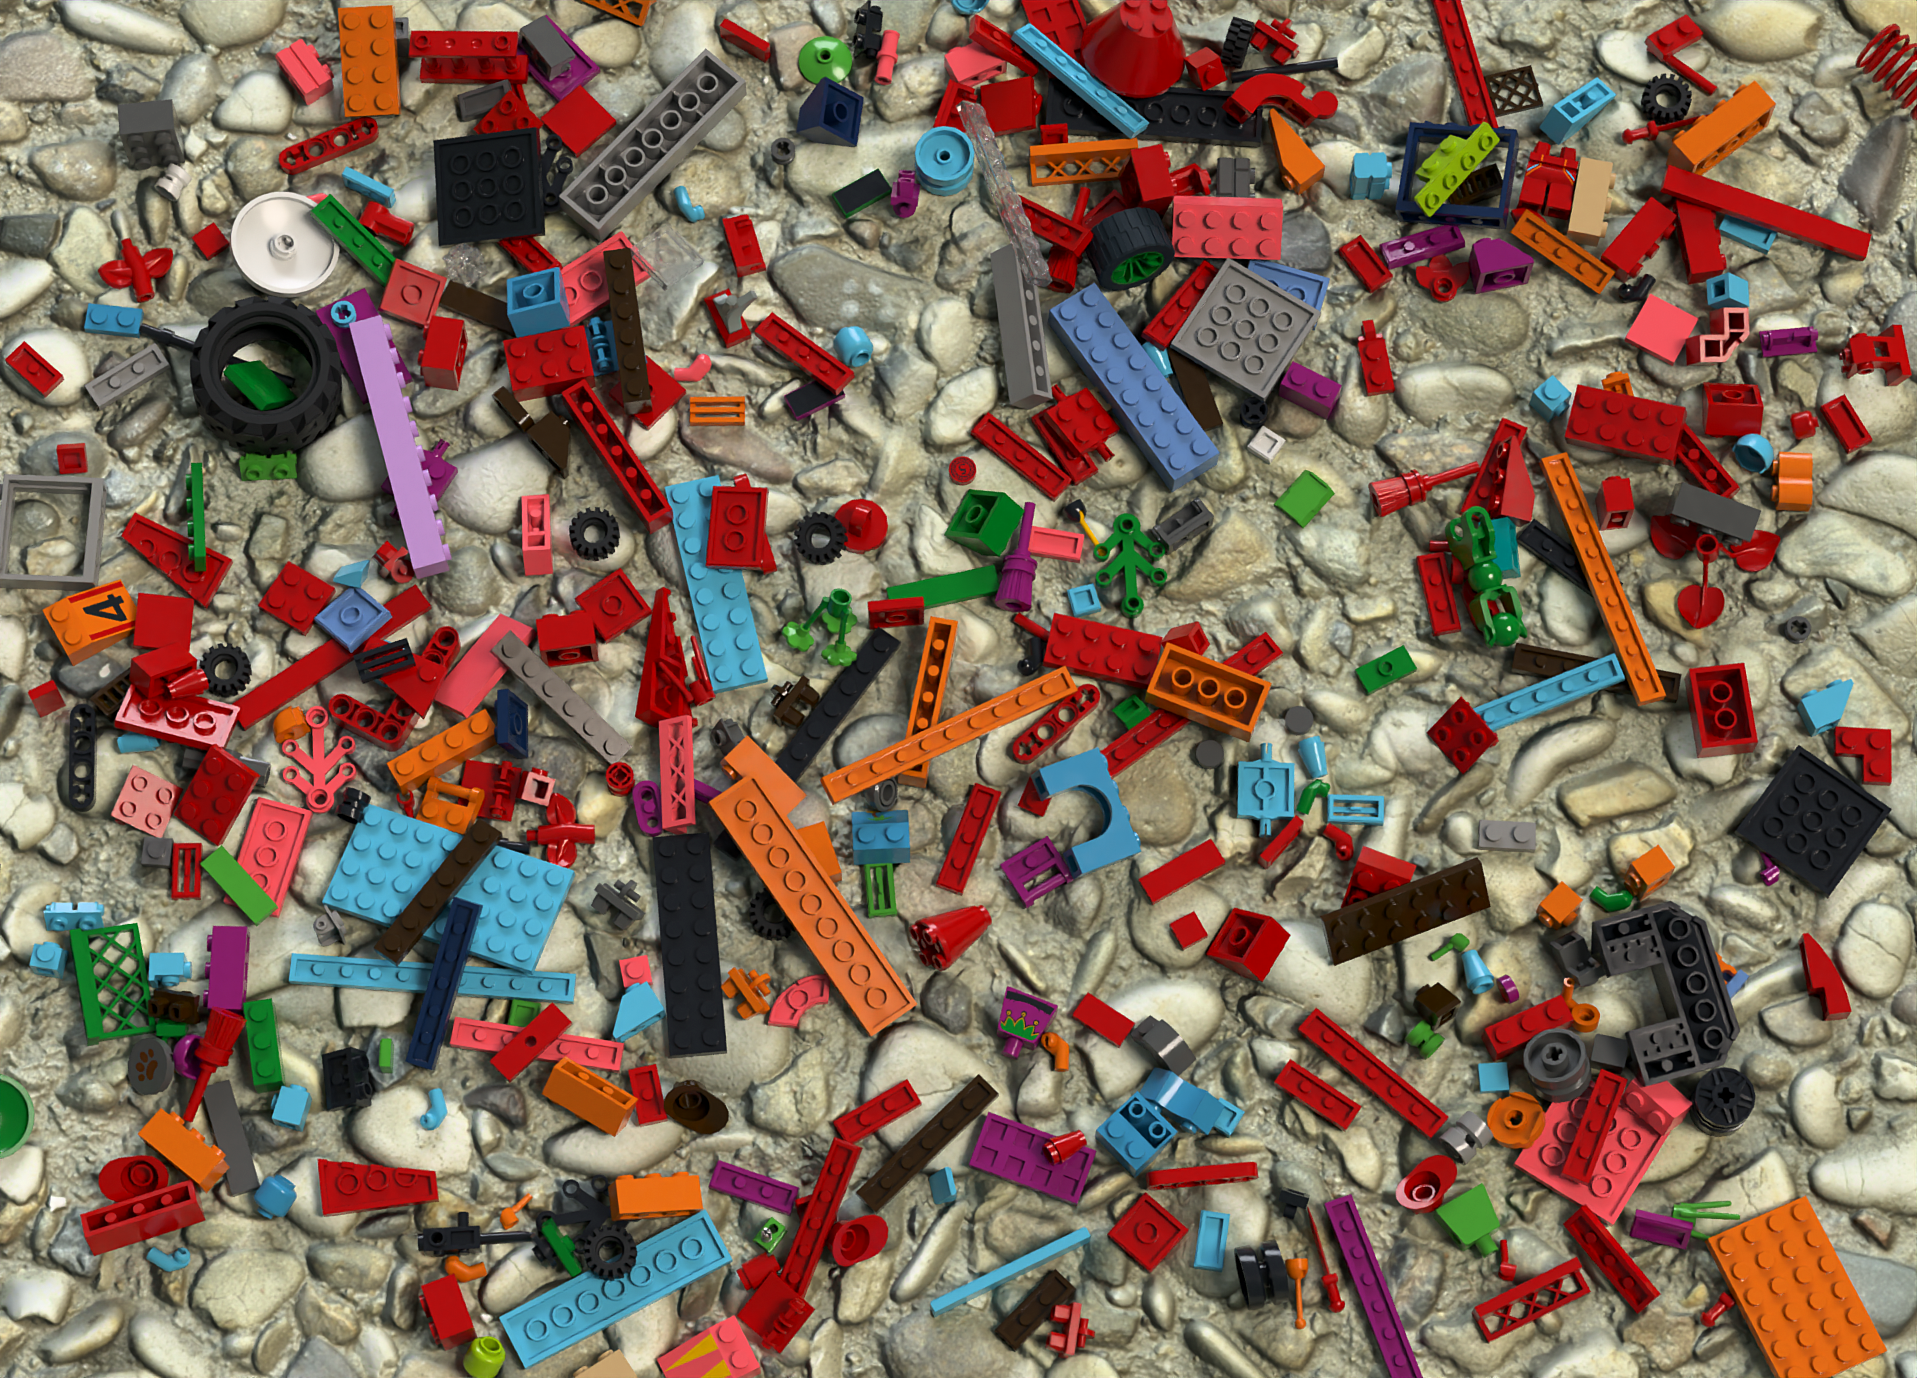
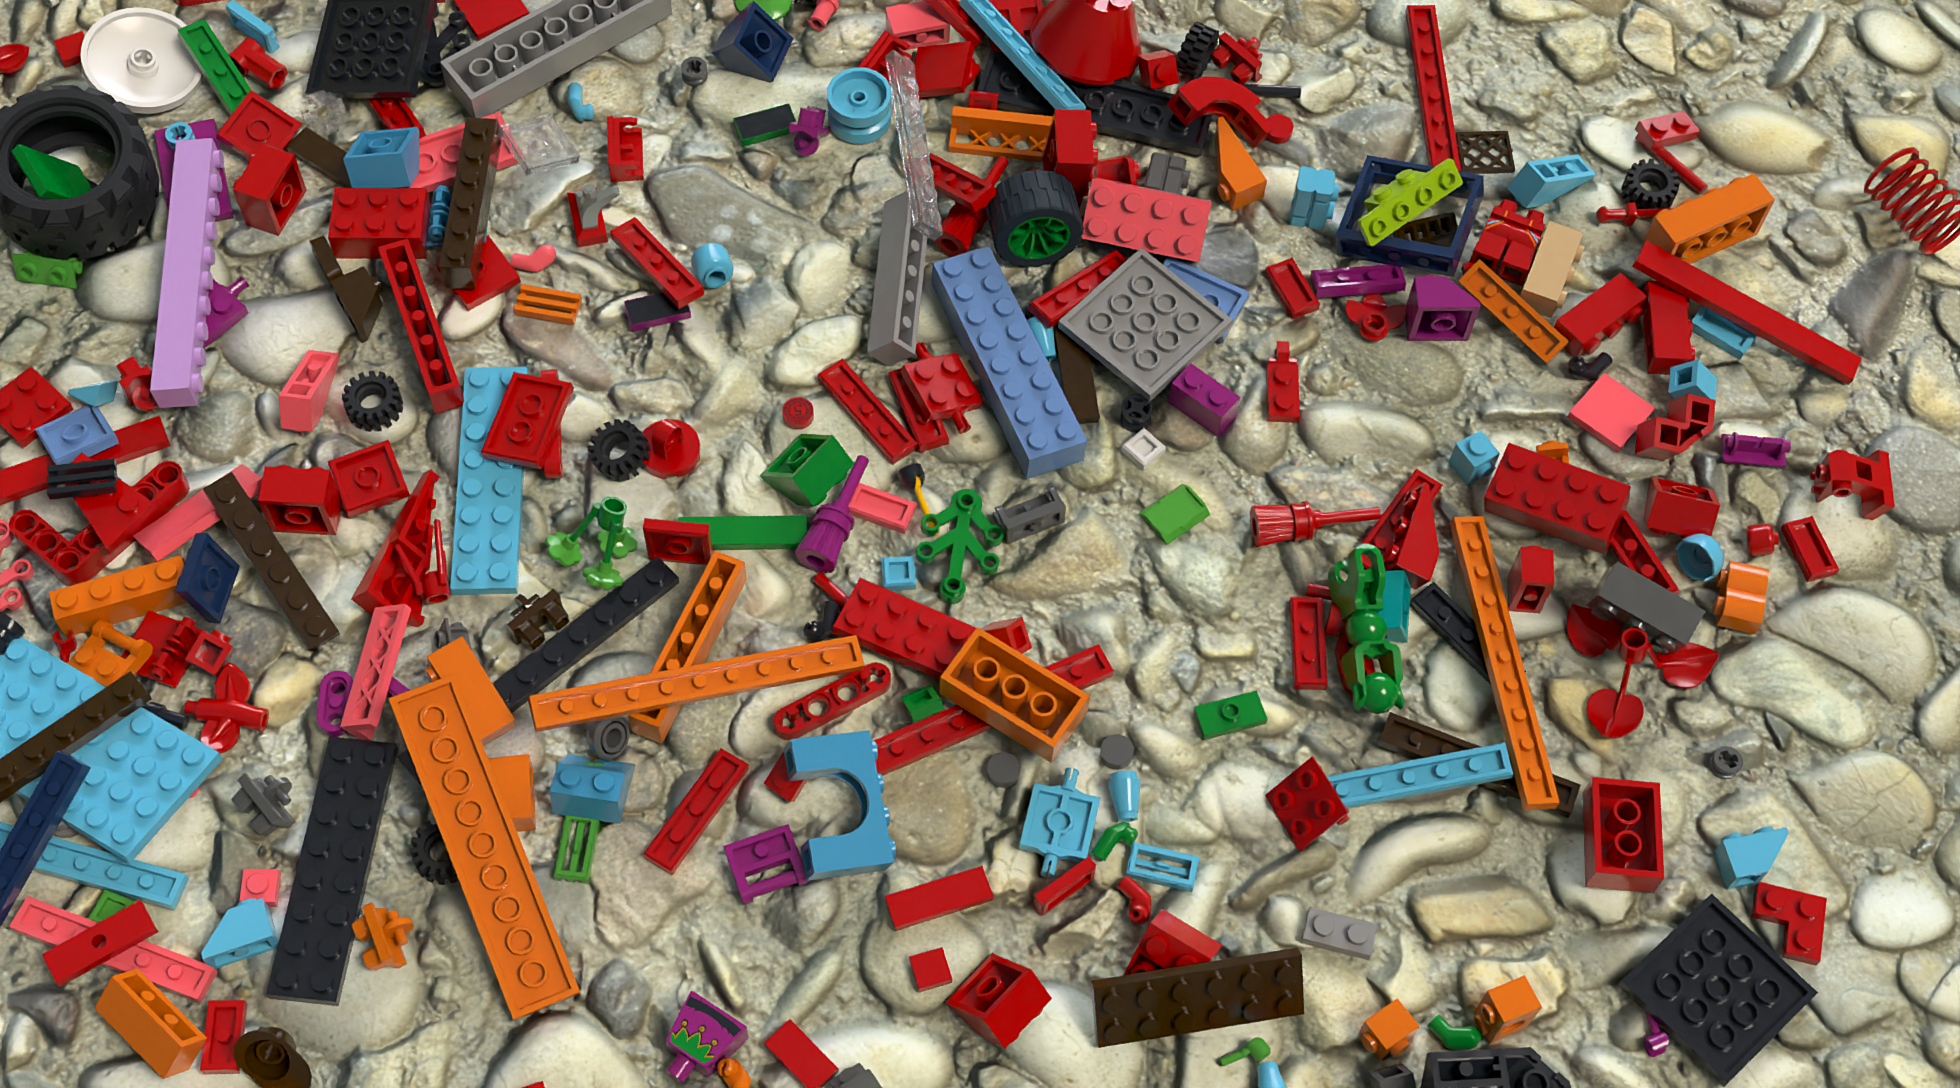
camera: 10 degrees right, 10 degrees down
red wheel [606,762,635,797] -> none
coral tile [768,974,831,1028] -> none
red cone [909,905,992,971] -> none

